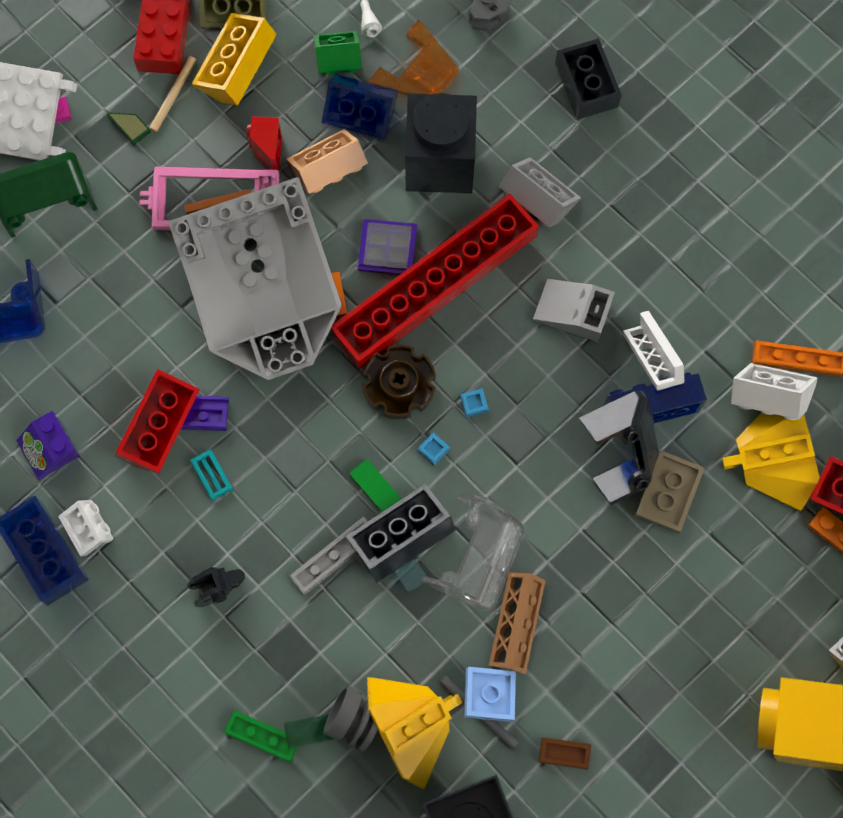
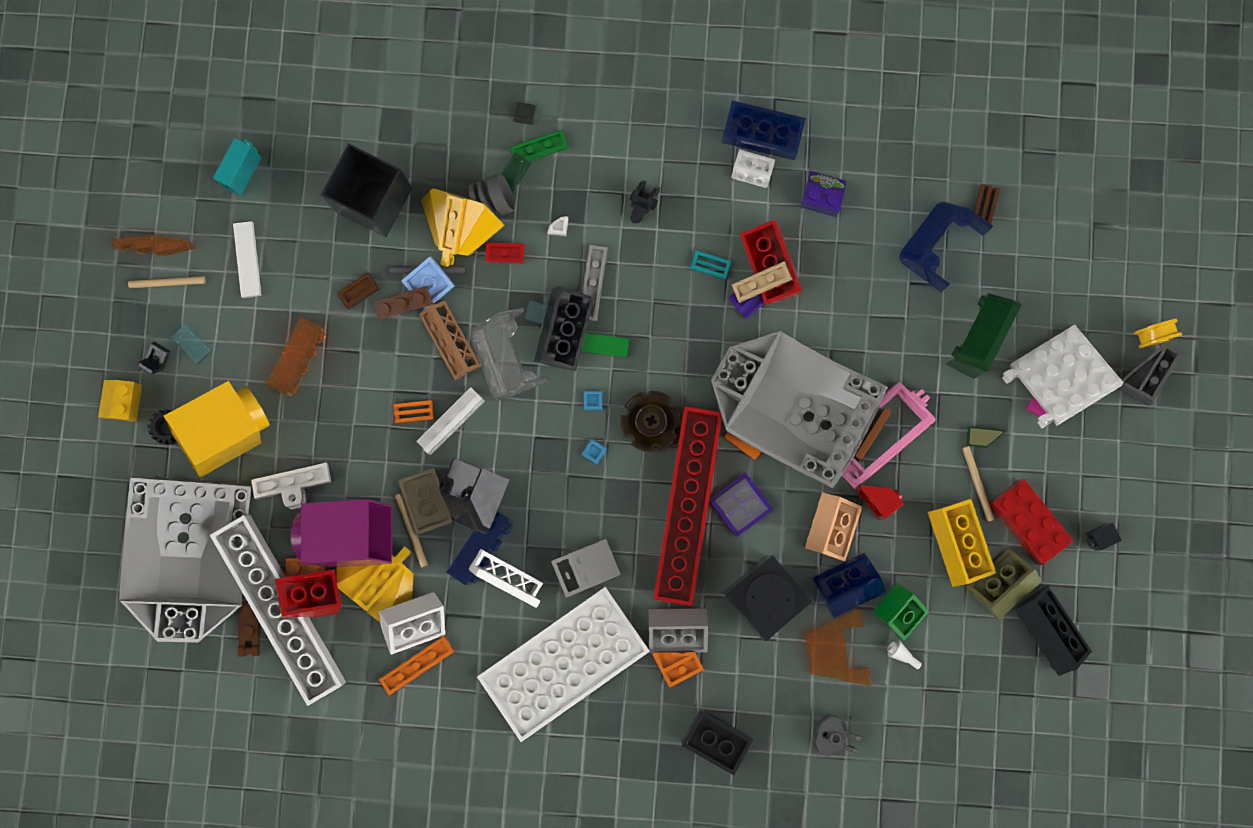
camera: 145 degrees right, 10 degrees up
none -> white plate [251,463,331,510]
none -> clear orange brick [266,317,325,397]
none -> magenta container [291,499,392,567]
none -> reddish brown plate [373,286,433,320]
none -> orange tile [393,400,434,424]
none -> tan bar [395,493,428,568]
none -> white fence [417,387,485,455]
none -> white plate [477,587,650,742]
none -> red plate [485,242,525,264]
none -> pearl dark grey plate [514,102,536,125]
none -> white tile [547,216,569,236]
none -> orange wing [652,652,704,688]
none -> tan tile [732,261,793,303]

